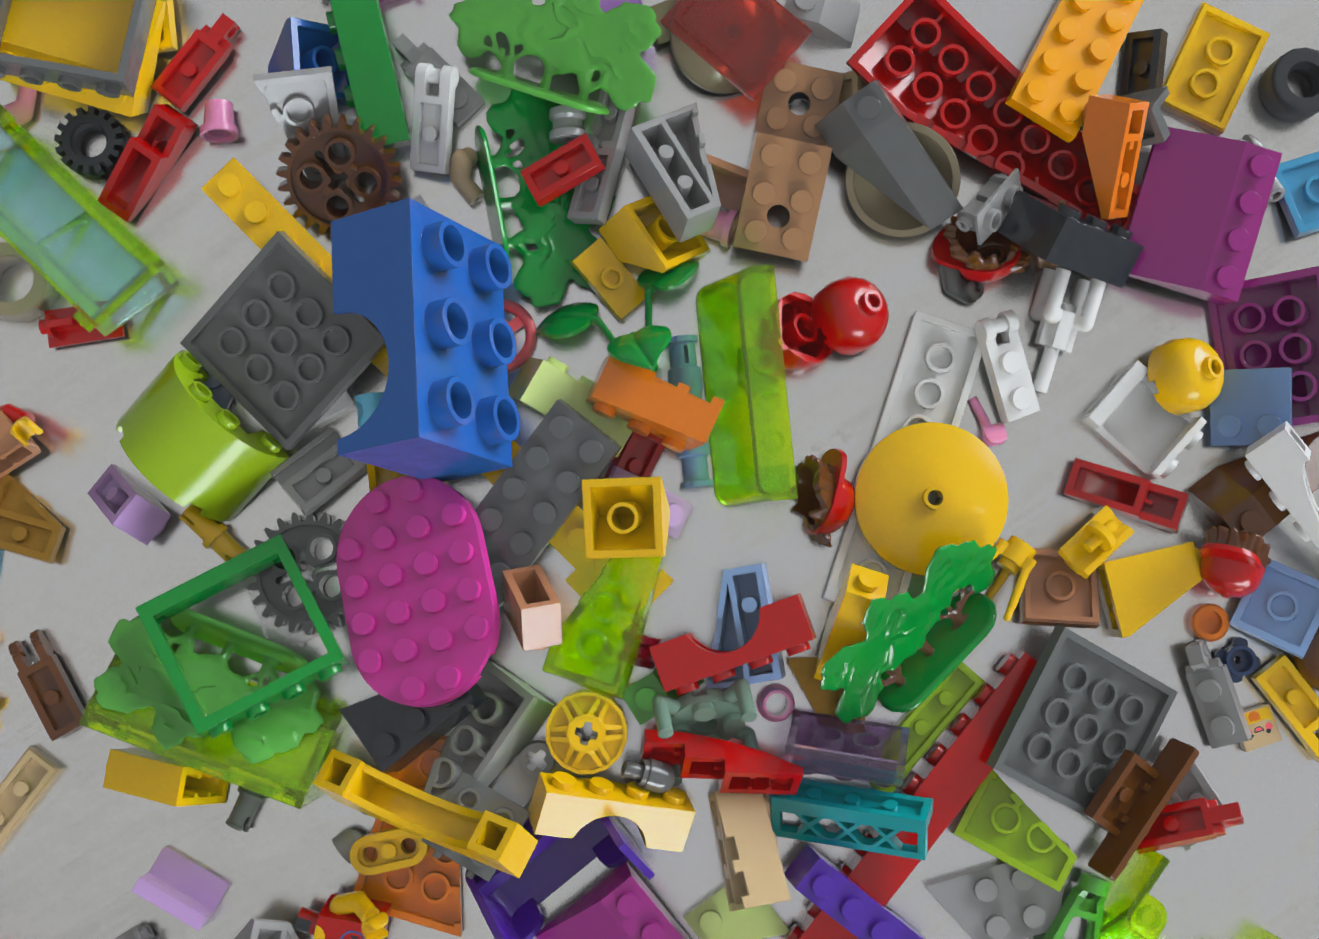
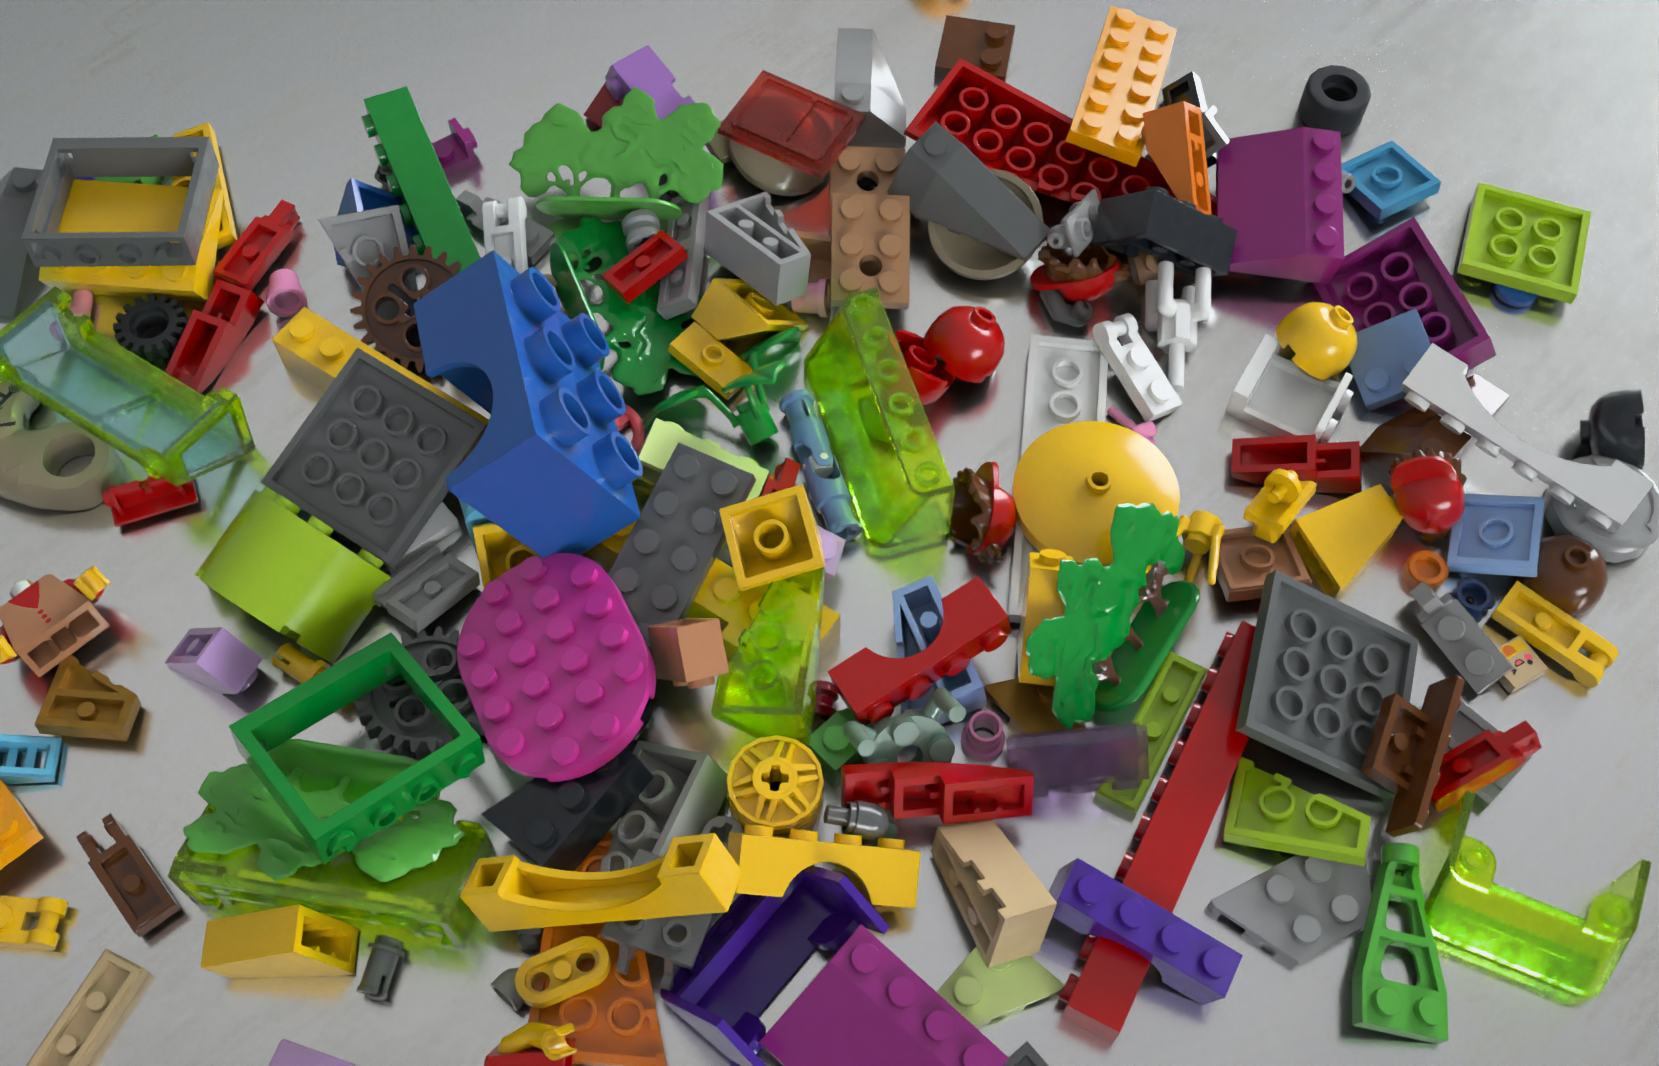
camera: 10 degrees left, 25 degrees down
orange wedge [585,356,725,453] -> none
teal fence [771,779,933,861] -> none
yellow tile [1160,2,1270,136] -> none

